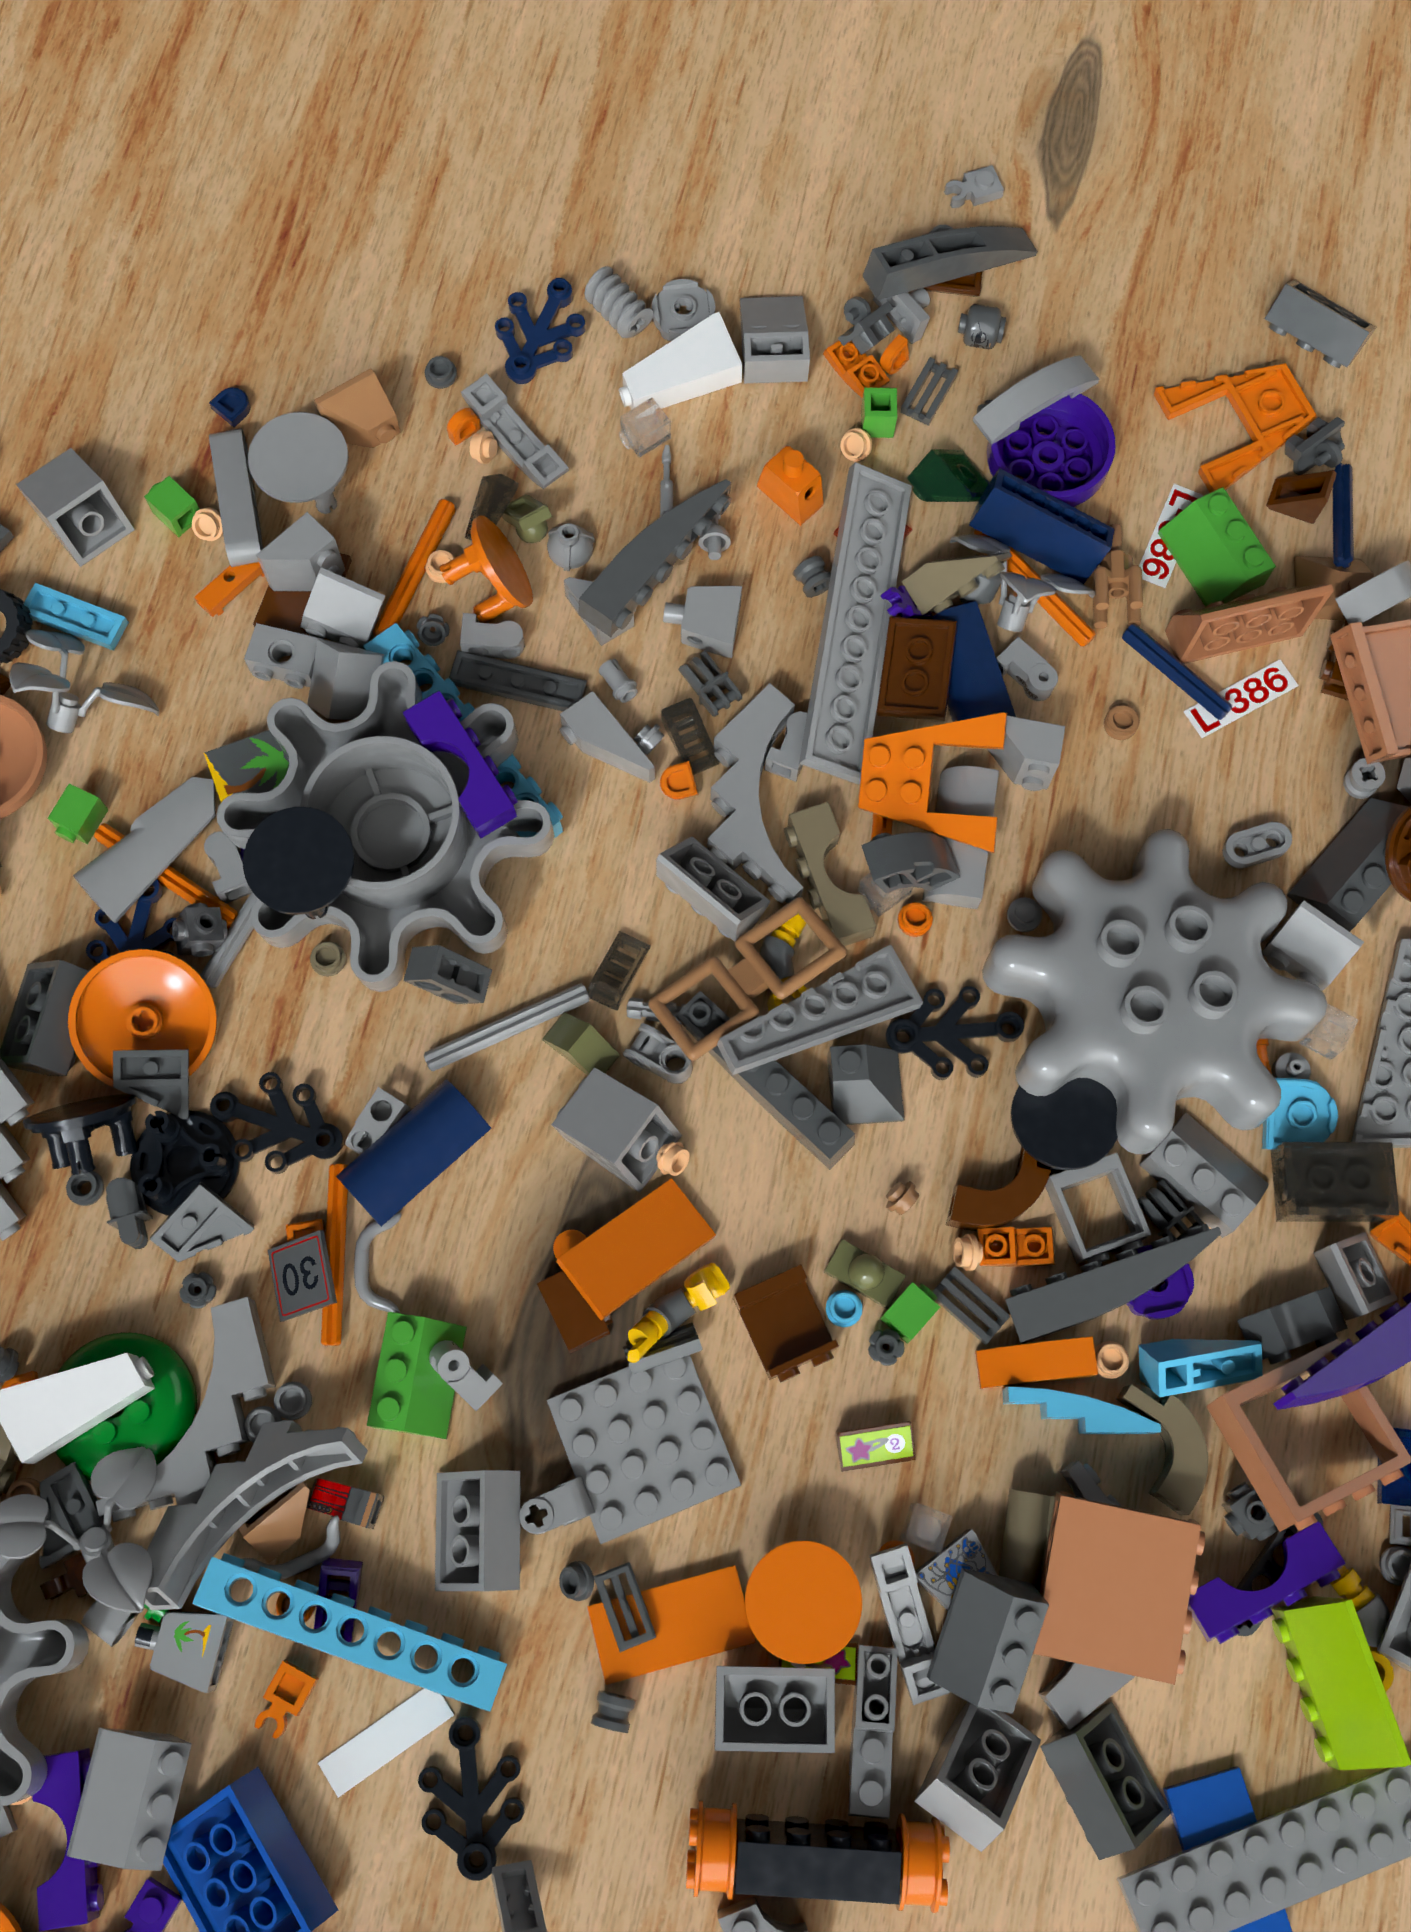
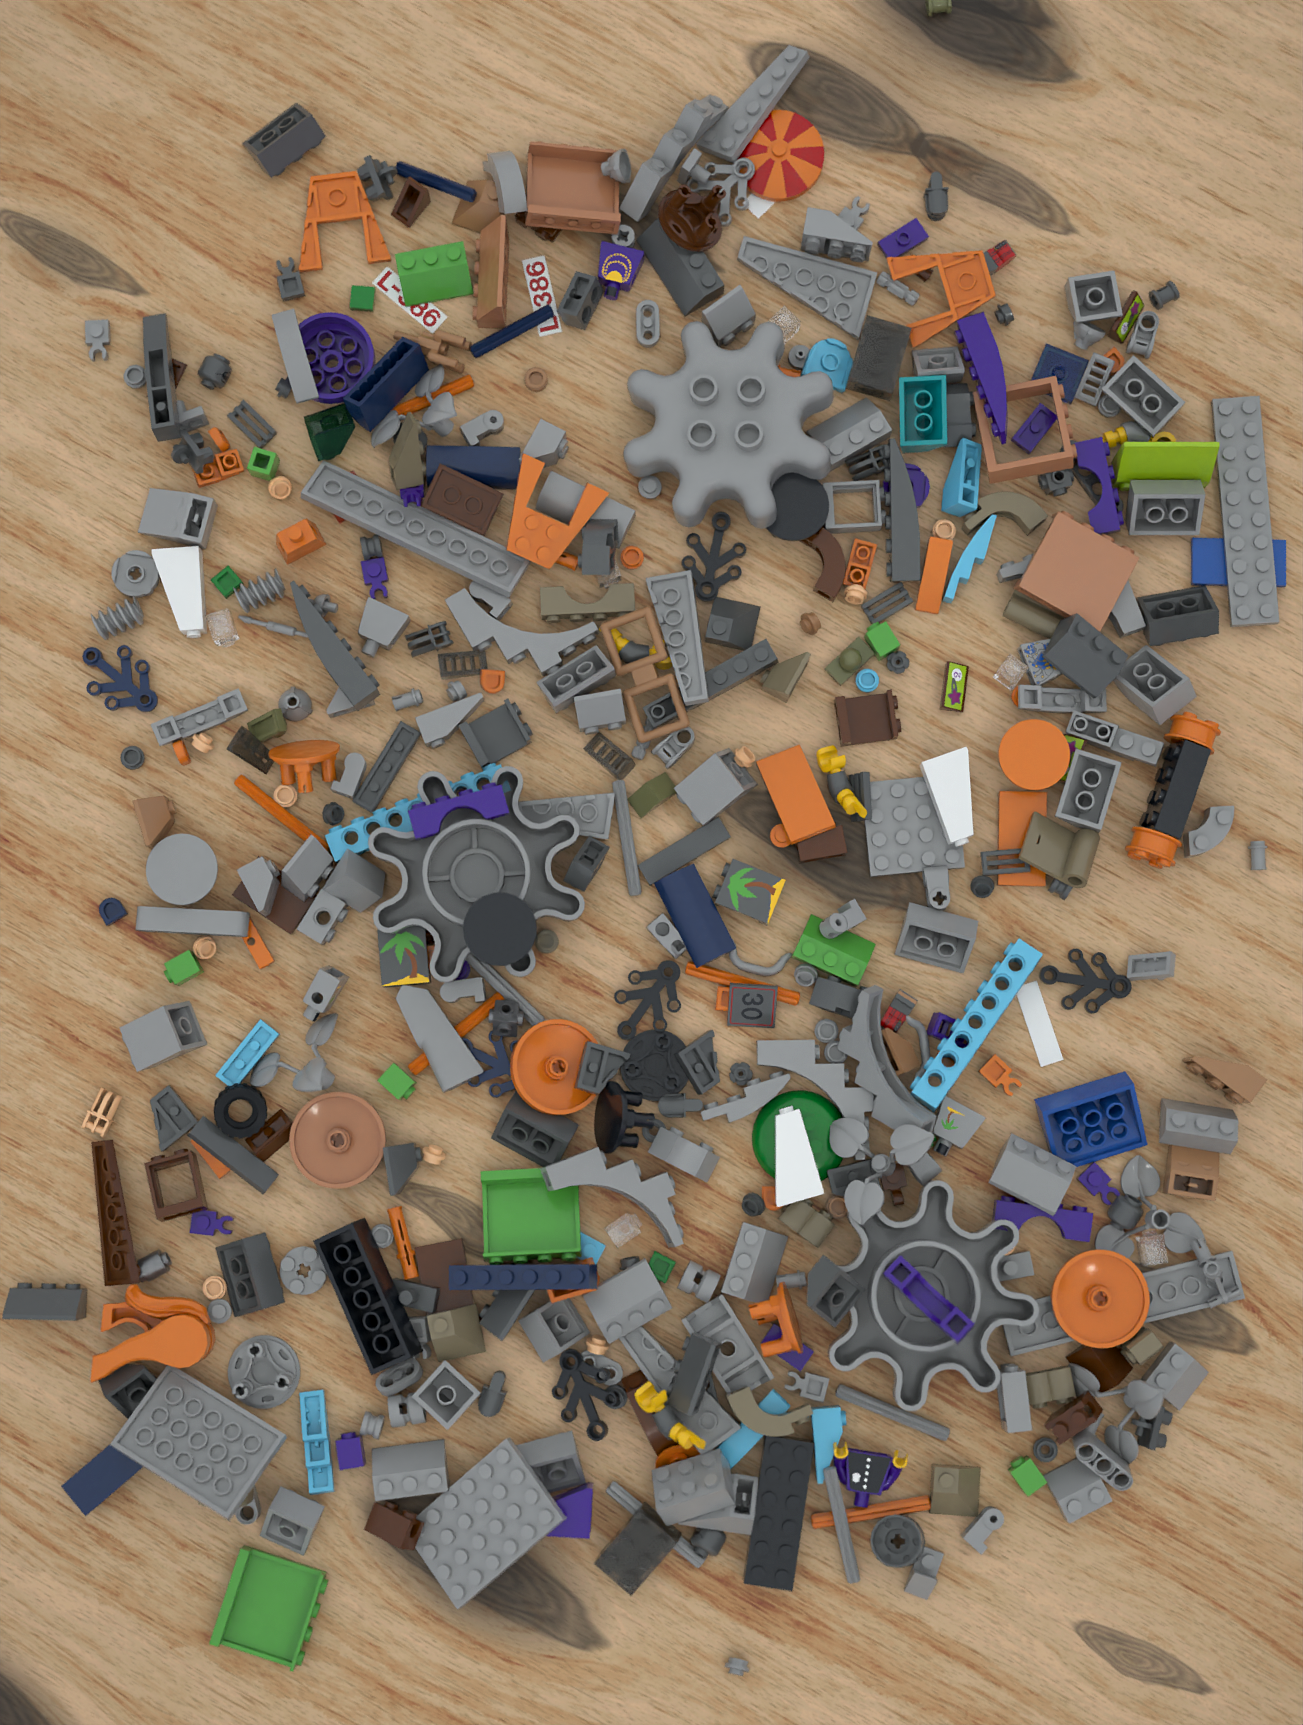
camera: 70 degrees left, 10 degrees up
none -> green tile [211,565,244,599]
none -> light grey piece [233,569,286,613]
none -> dark grey plate [276,257,305,301]
none -> light grey torso [303,965,349,1022]
none -> green tile [350,285,376,312]
none -> dark purple plate [360,557,389,600]
none -> dark grey panel [458,698,533,770]
none -> light grey wing [518,792,616,839]
none -> dark grey brick [557,271,604,330]
none -> light grey slope [574,689,626,735]
none -> dark purple torso [598,241,644,300]
none -> dark grey tile [638,817,731,886]
none -> light grey brick [648,1127,720,1182]
none -> light grey slope [700,1071,791,1123]
none -> dark grey panel [712,859,786,926]
none -> dark tan slope [760,652,811,703]
none -> light grey plate [794,964,818,987]
none -> dark grey brick [809,975,867,1019]
none -> teal slope [899,375,948,453]
none -> white slope [919,747,973,847]
none -> dark purple plate [1011,403,1057,454]
none -> dark tan door [1019,812,1100,888]
none -> light grey brick [1125,480,1205,535]

